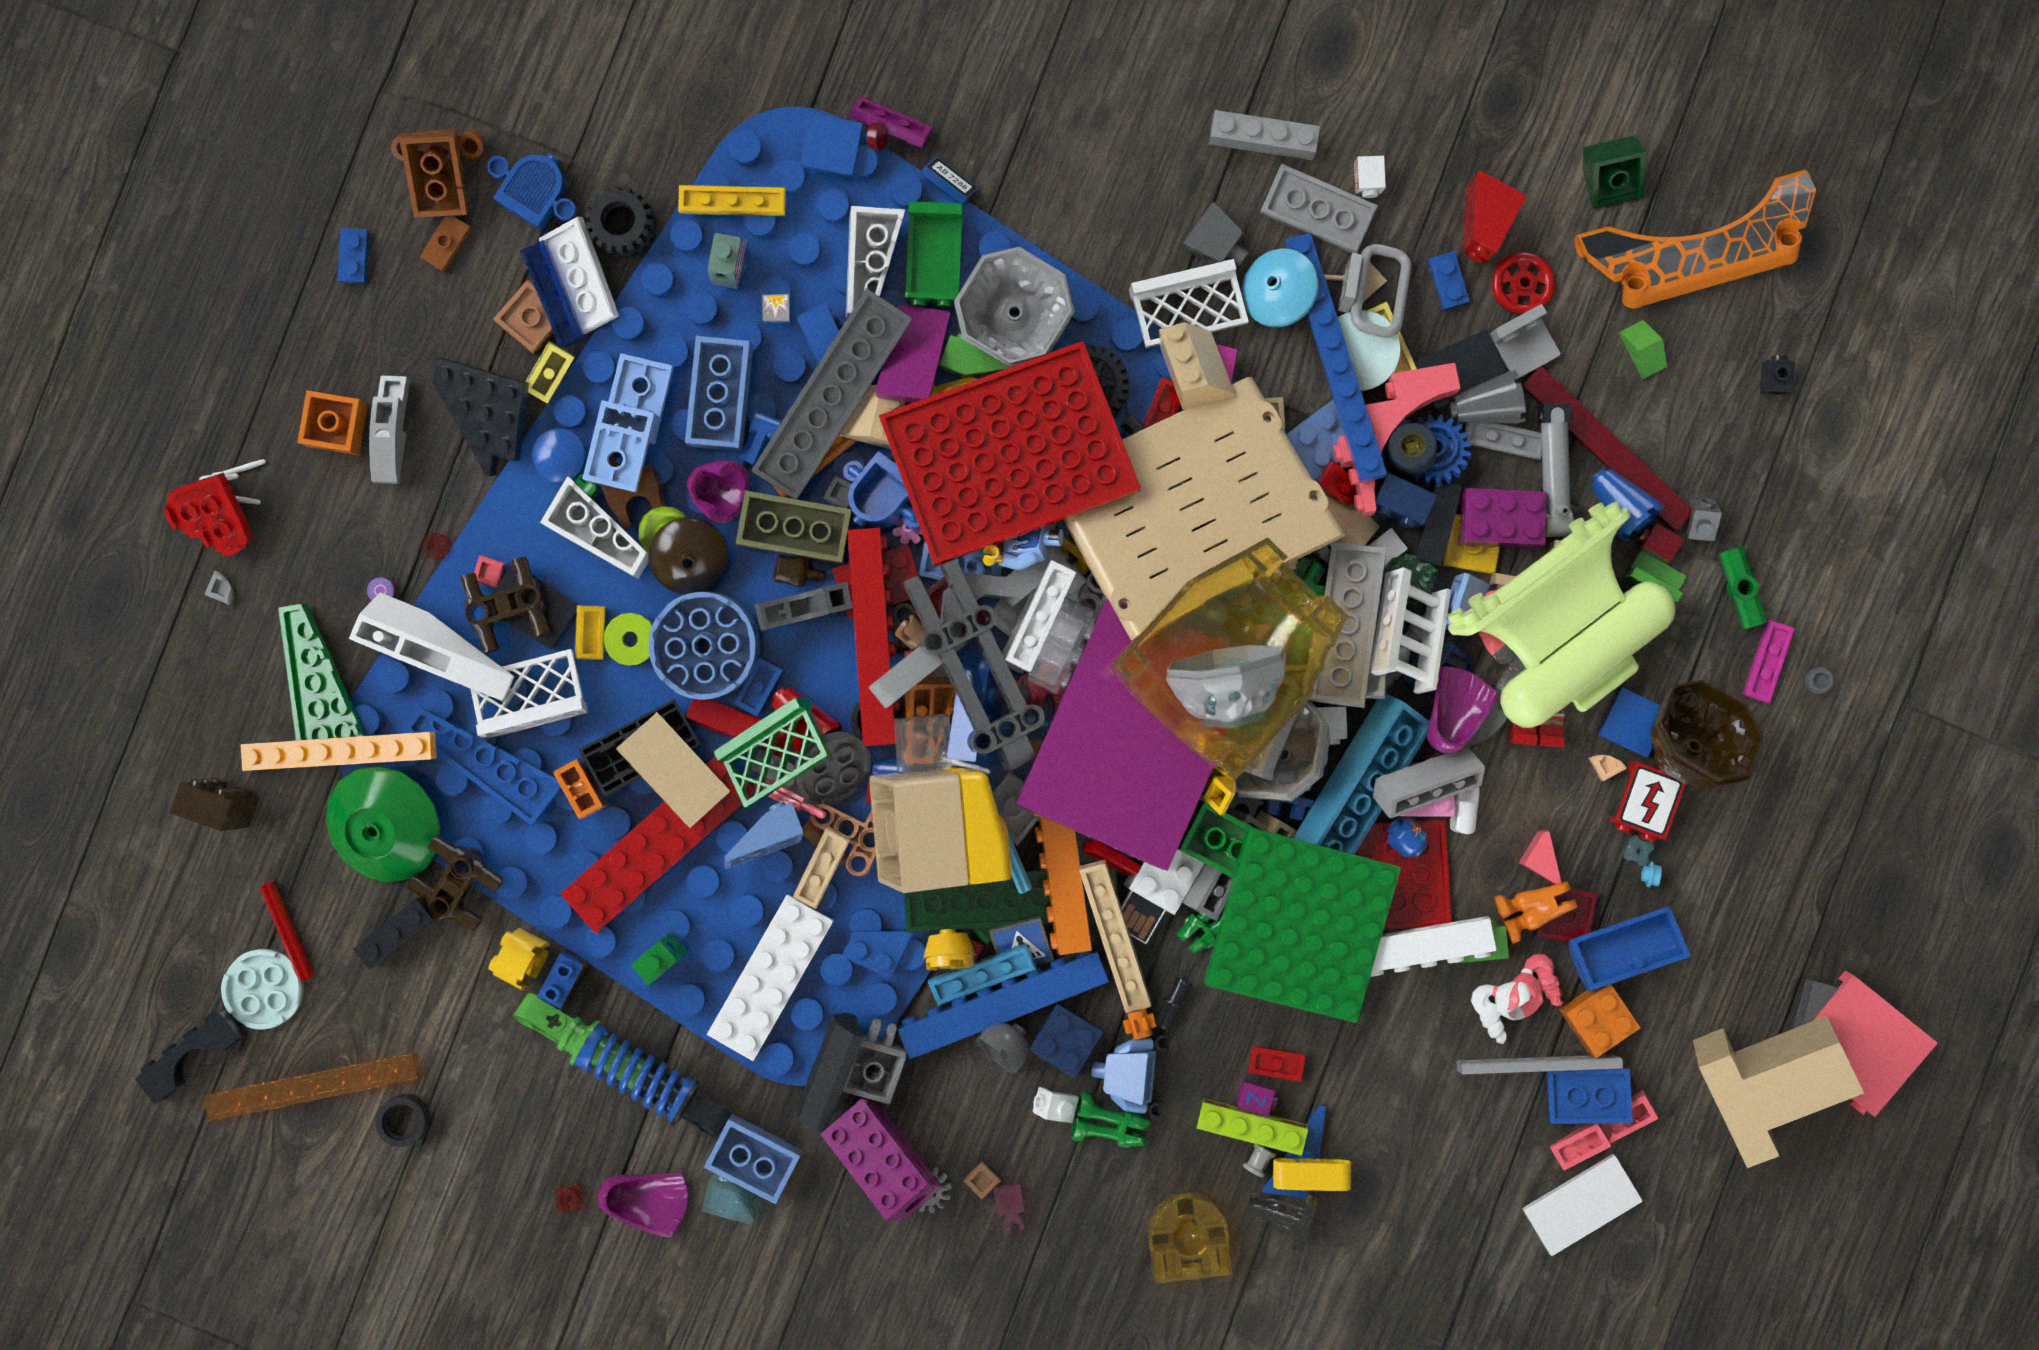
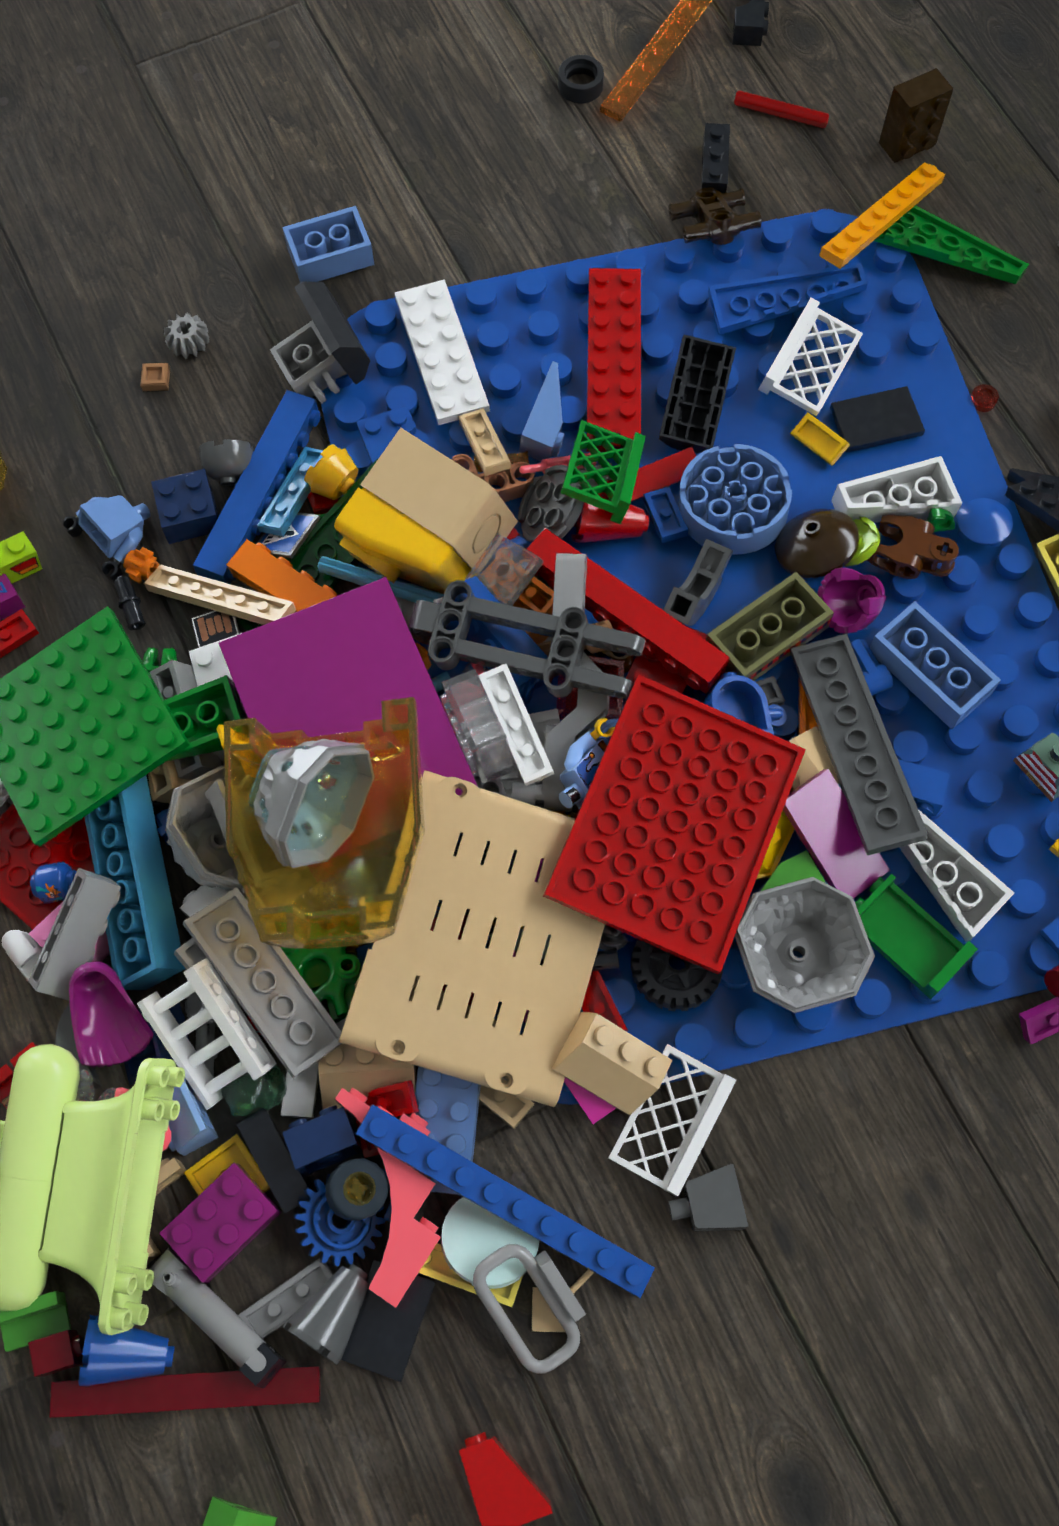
camera: 130 degrees right, 20 degrees down
light aqua tile [221,949,304,1029] -> none
green dish [326,766,441,883] -> none
white wedge [349,593,514,701] -> none
medium lavender tile [367,577,396,601] -> none
dark brown piece [460,556,551,654] -> none
coral tile [474,555,507,588] -> none
yellow brick [488,928,550,990] -> none
piece [513,993,731,1138] -> none
blue hips [537,949,589,1009] -> none
orange brick [553,758,608,819] -> none
clear red plate [555,1184,583,1213] -> none
light blue bracket [582,353,674,493] -> none
magenta hair [598,1173,688,1237] -> none
lime tile [604,613,653,666] -> none
tan tile [616,713,730,828] -> none
green torso [631,932,689,986] -> none
clear light blue slope [701,1175,757,1225] -> none
tile [762,294,790,323] -> none
dark brown piece [773,554,825,587] -> none
magenta piece [821,1099,943,1222] -> none
tile [921,157,978,205] -> none
clear pink plate [994,1183,1025,1234] -> none
white bracket [1033,1087,1079,1123] -> none
green piece [1070,1091,1151,1148] -> none
light grey brick [1208,110,1320,160] -> none
medium azure dish [1241,249,1319,327] -> none
light grey tile [1260,163,1378,254] -> none
white brick [1354,156,1385,198] -> none
blue plate [1428,251,1470,311] -> none
light grey bracket [1489,304,1560,380] -> none
red plate [1492,252,1555,315] -> none
dark grey bracket [1686,498,1722,541] -> none

